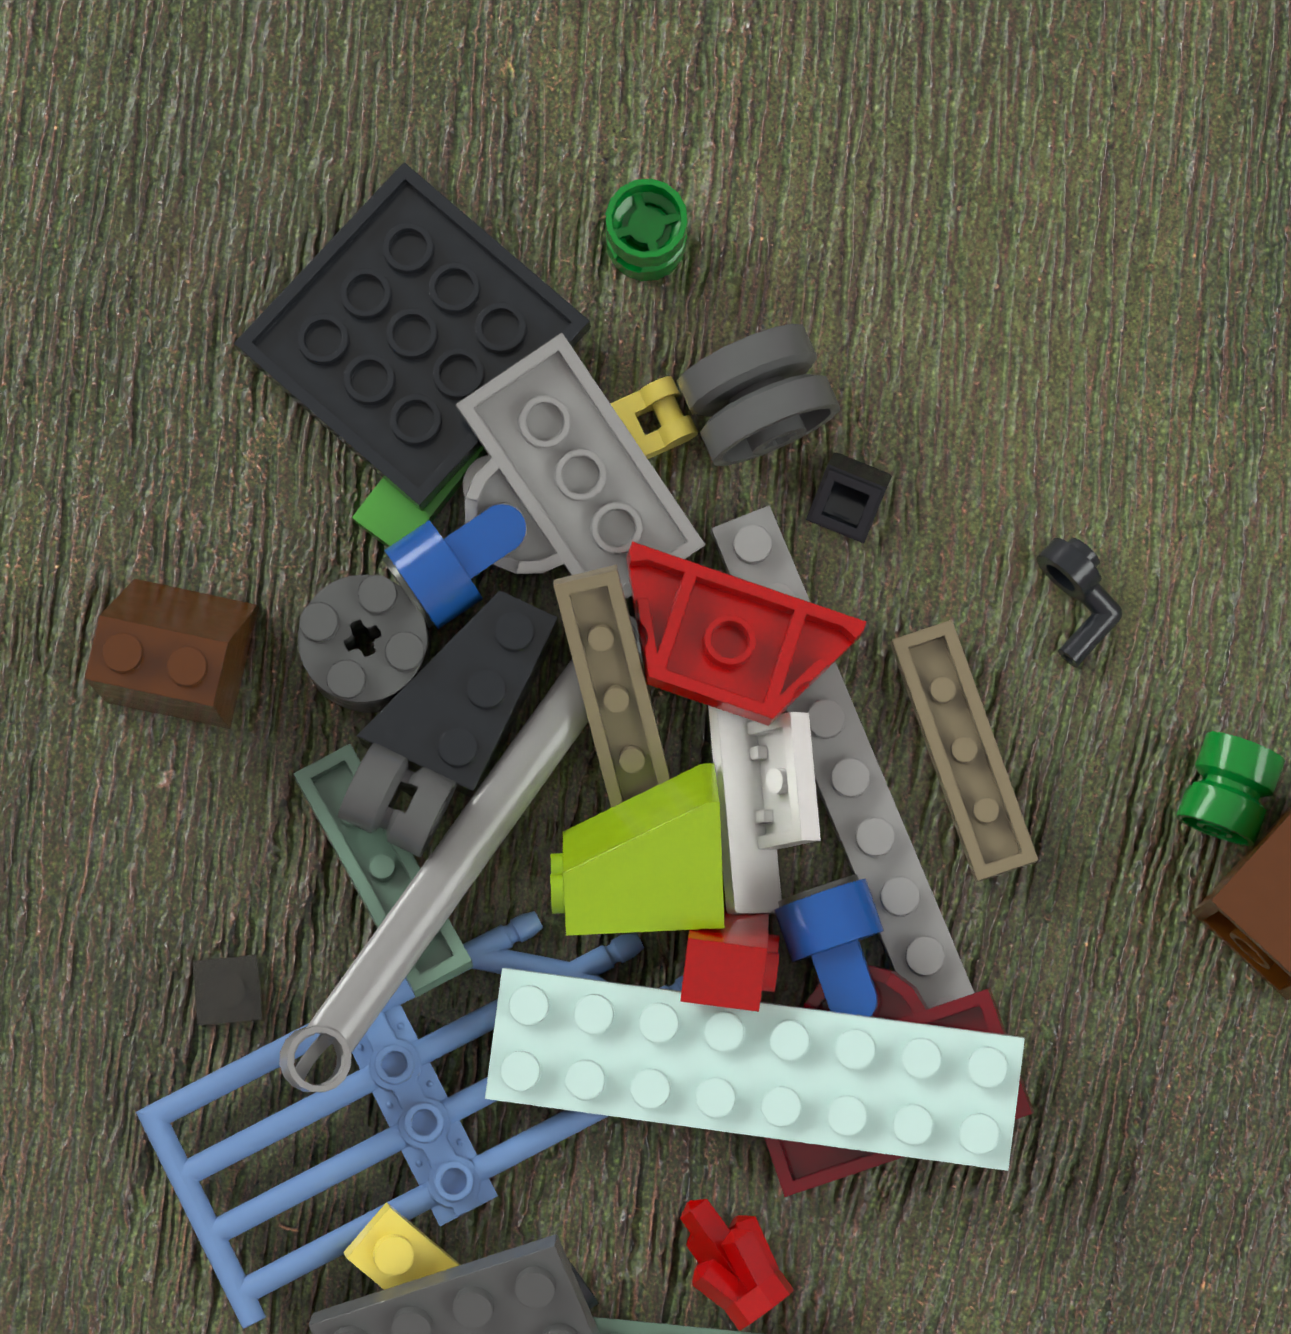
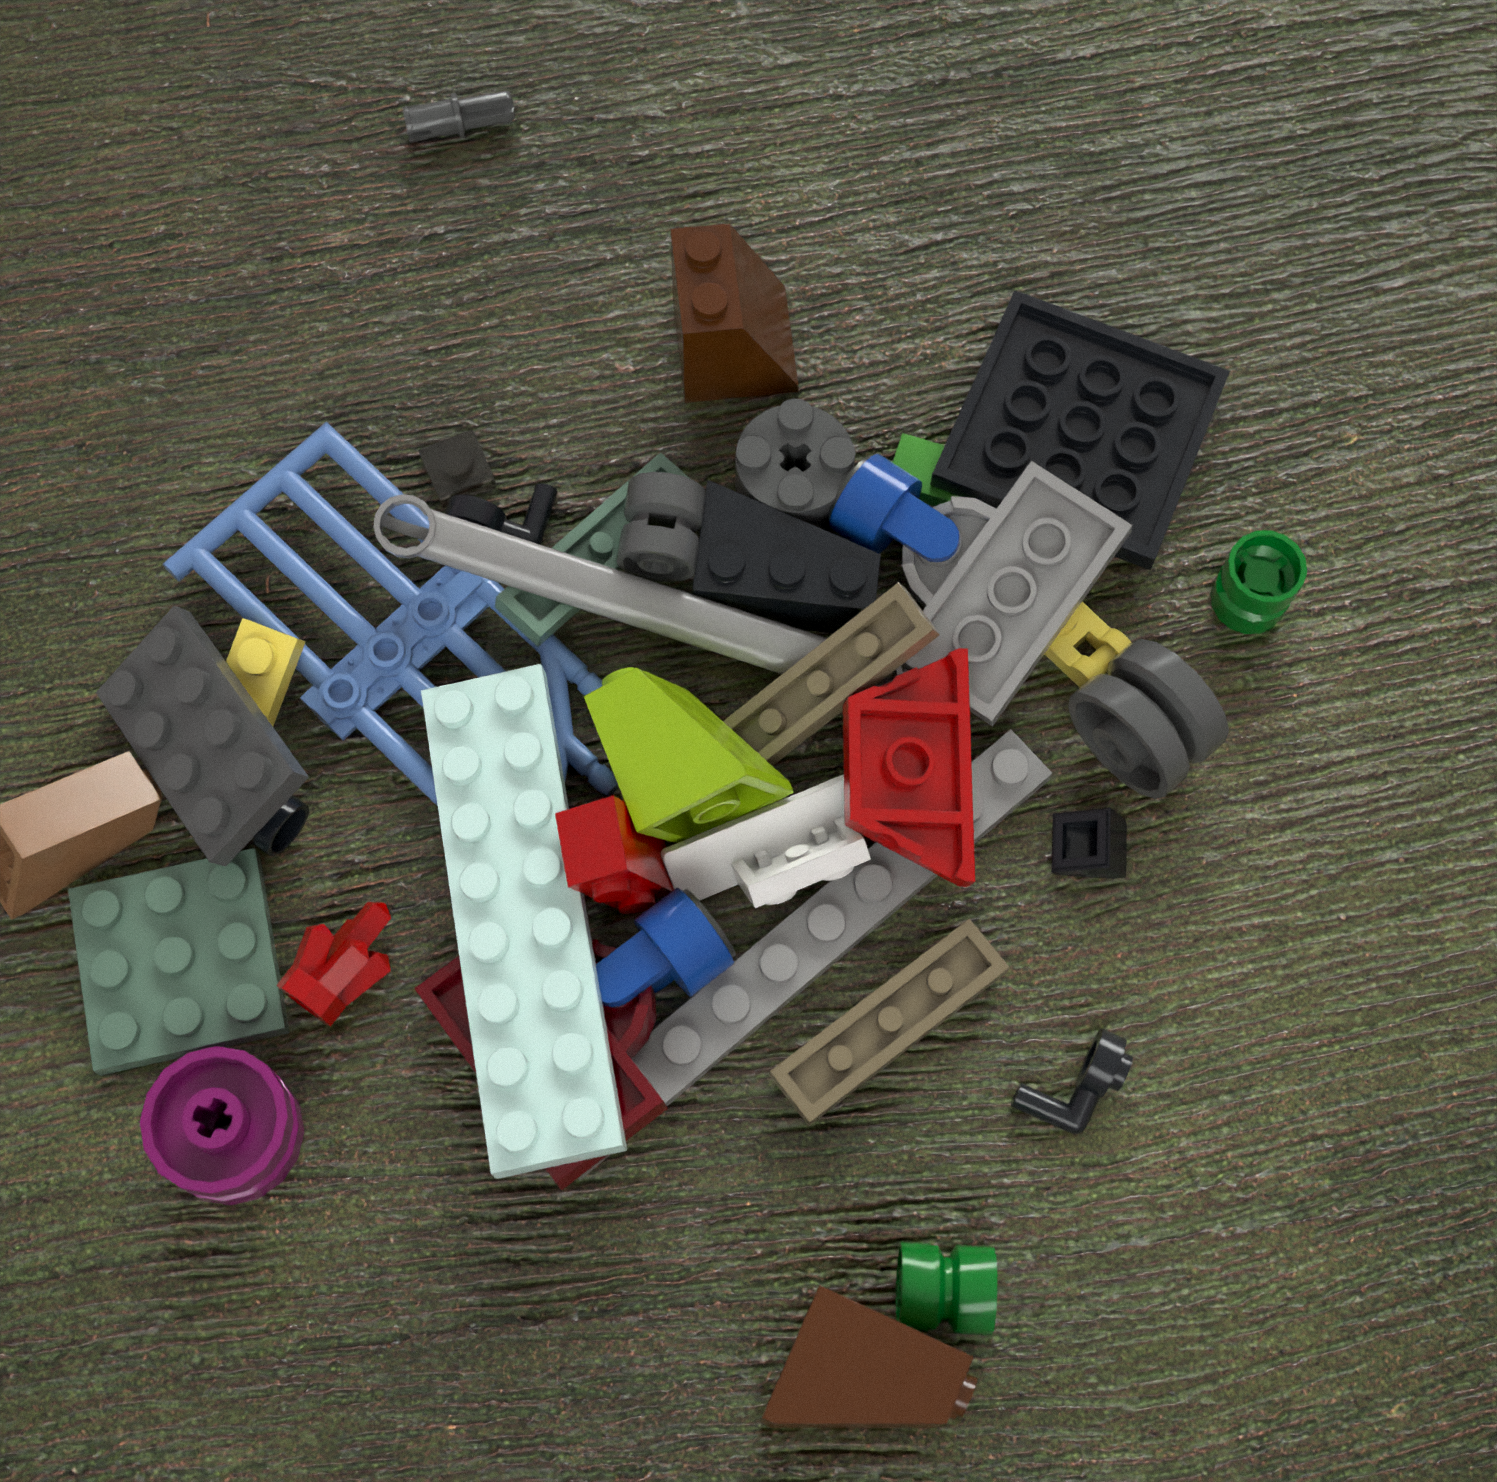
camera: 70 degrees right, 10 degrees down
none -> black plate [445,483,558,545]

